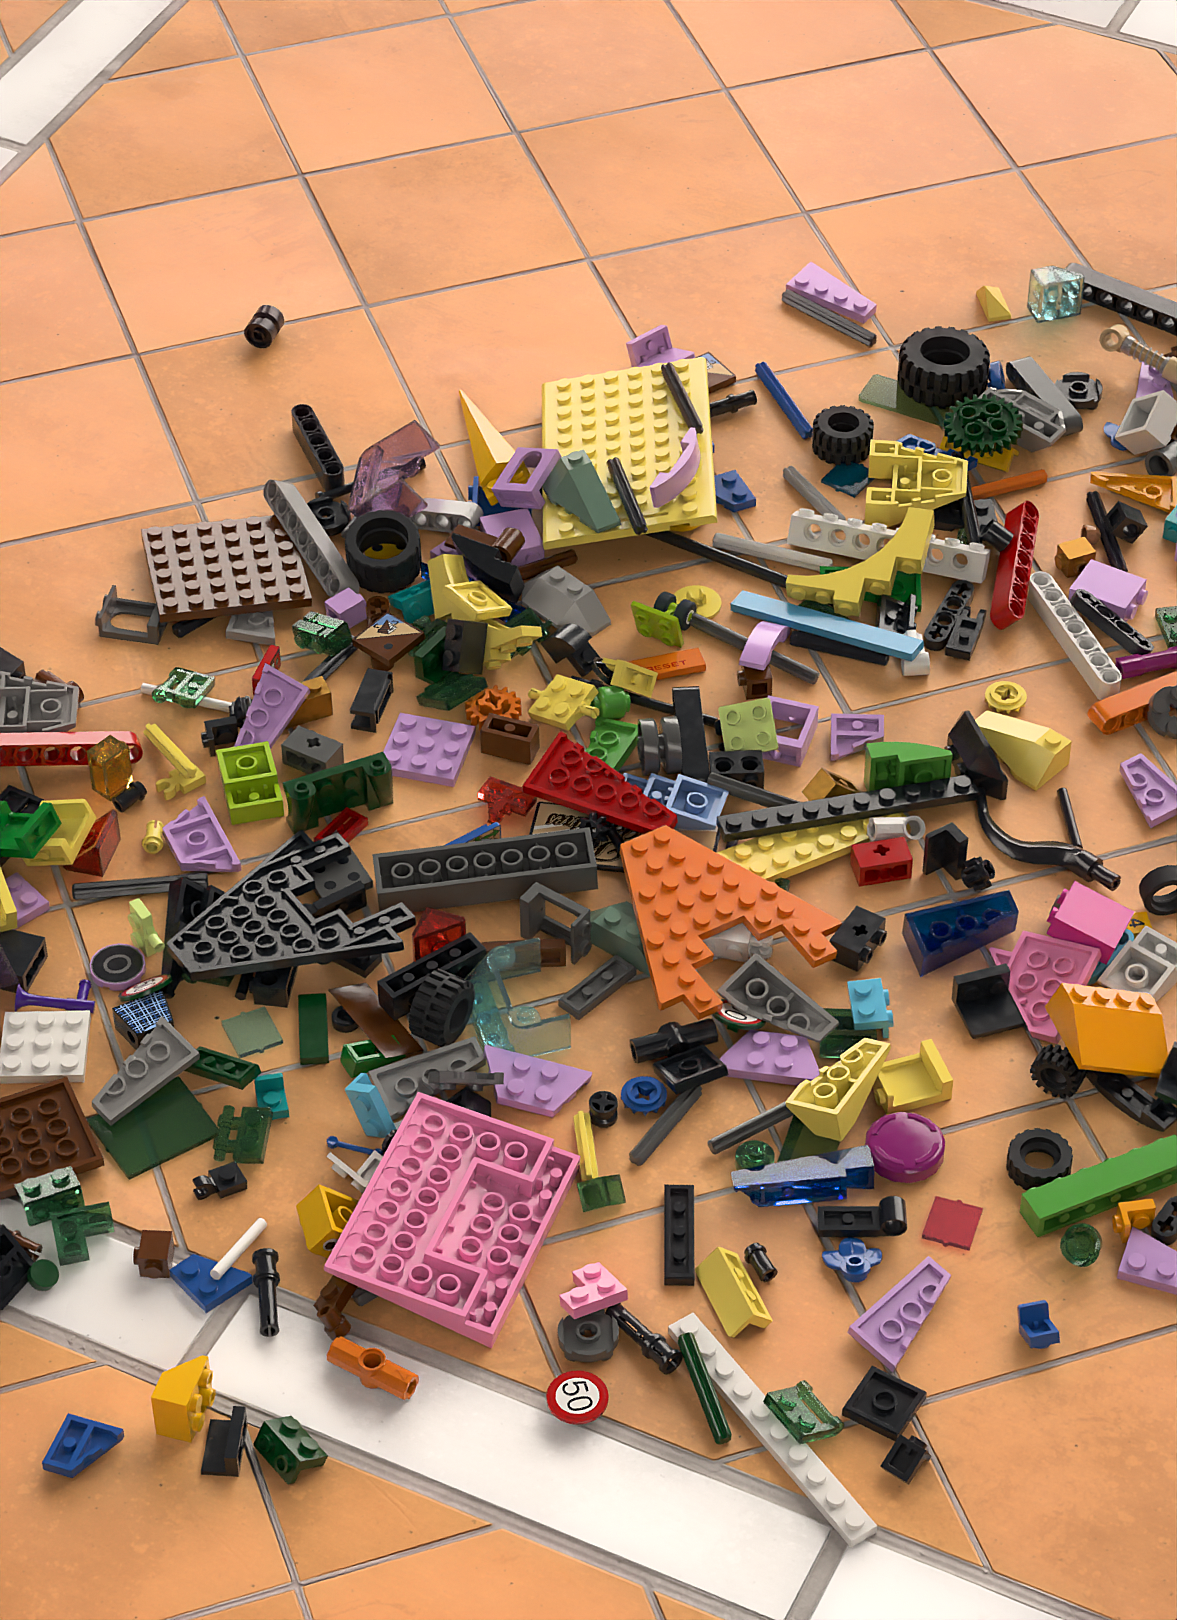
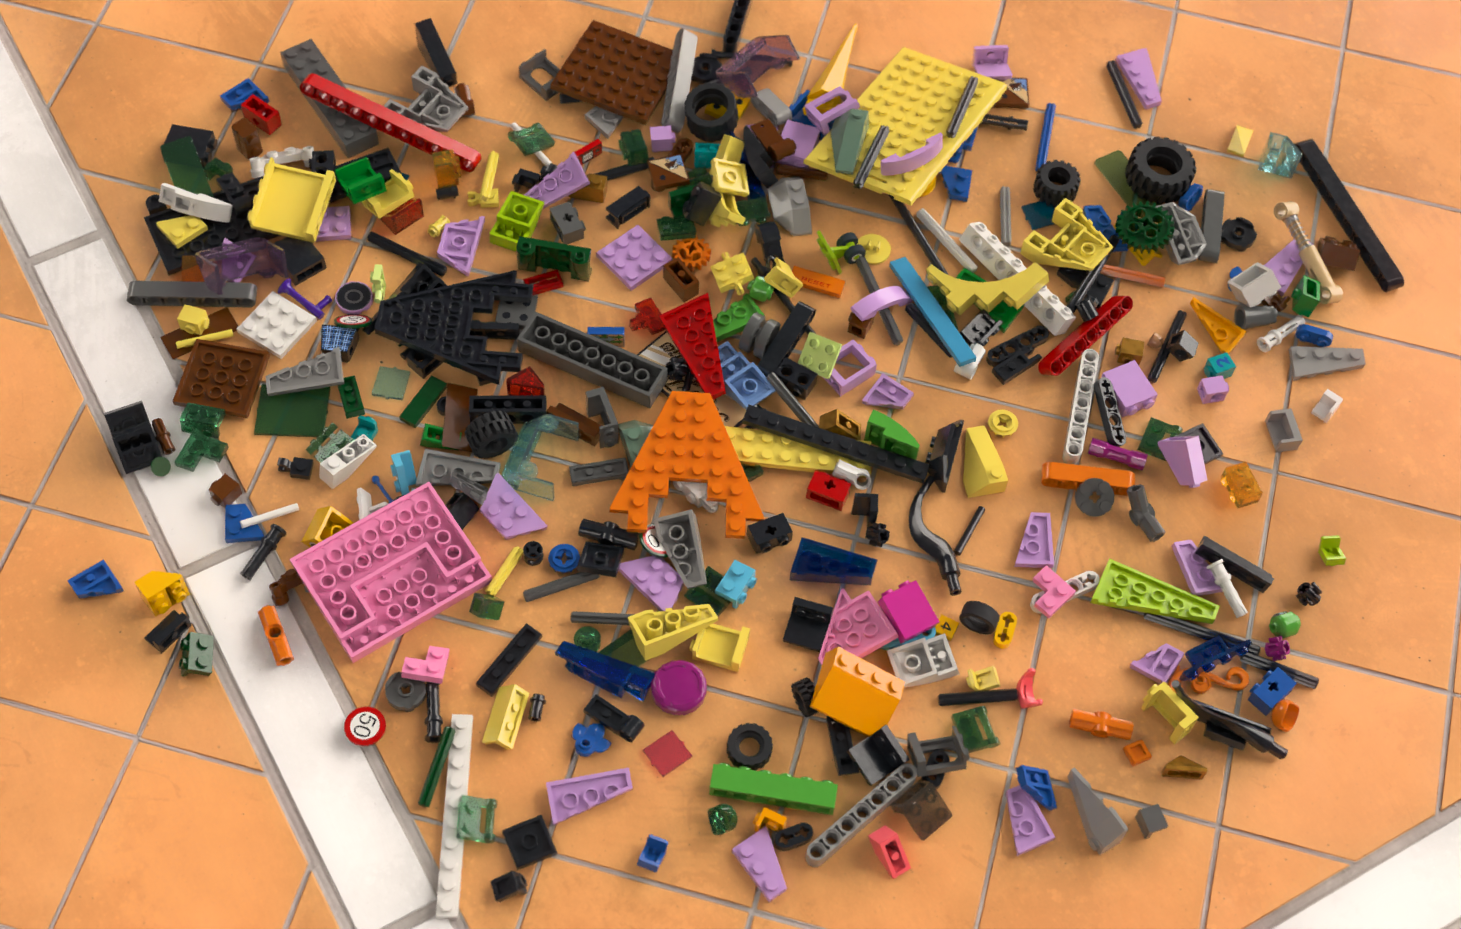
camera: 30 degrees right, 15 degrees up
none -> white slope [319,434,377,489]

